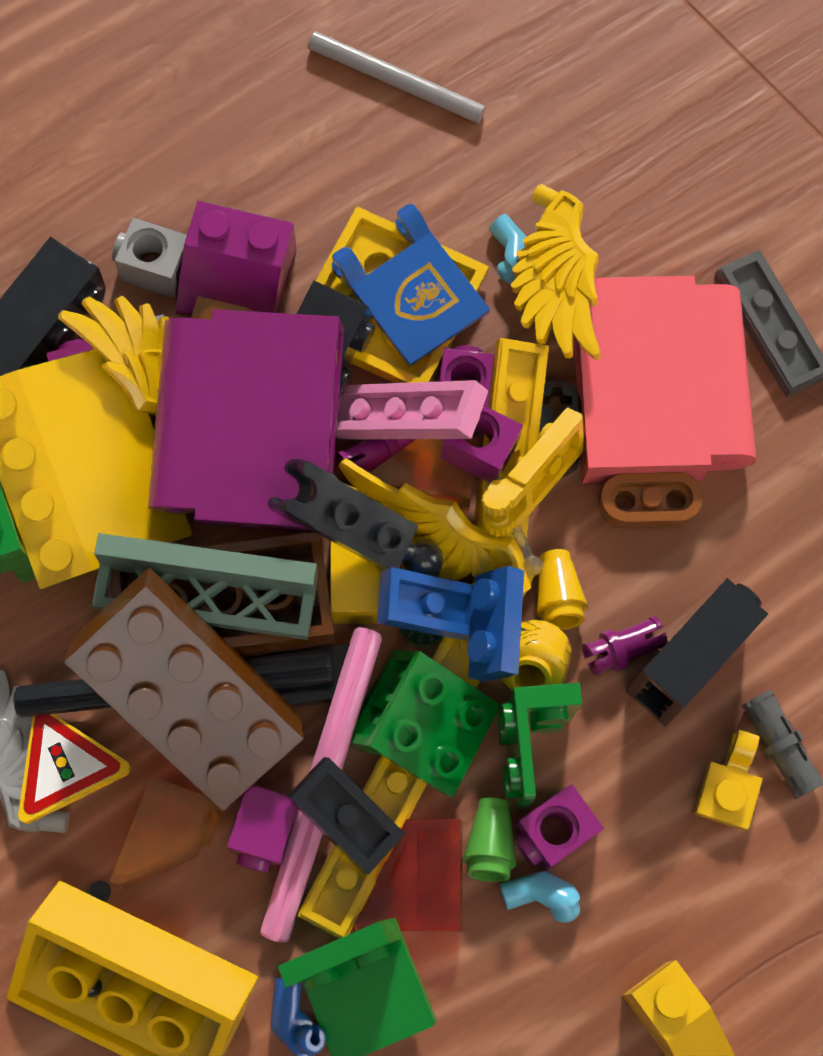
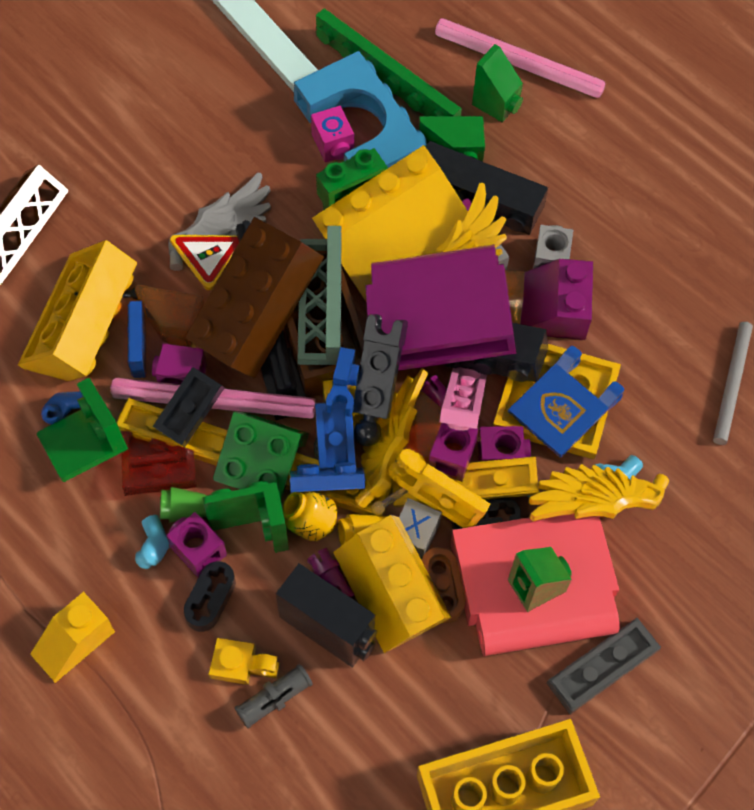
camera: 85 degrees right, 10 degrees down
none -> blue tile [128,301,146,378]
none -> black beam [183,561,236,632]
none -> blue plate [326,347,360,417]
none -> yellow slope [333,515,451,653]
none -> light grey brick [399,498,442,560]
none -> green slope [508,547,572,612]

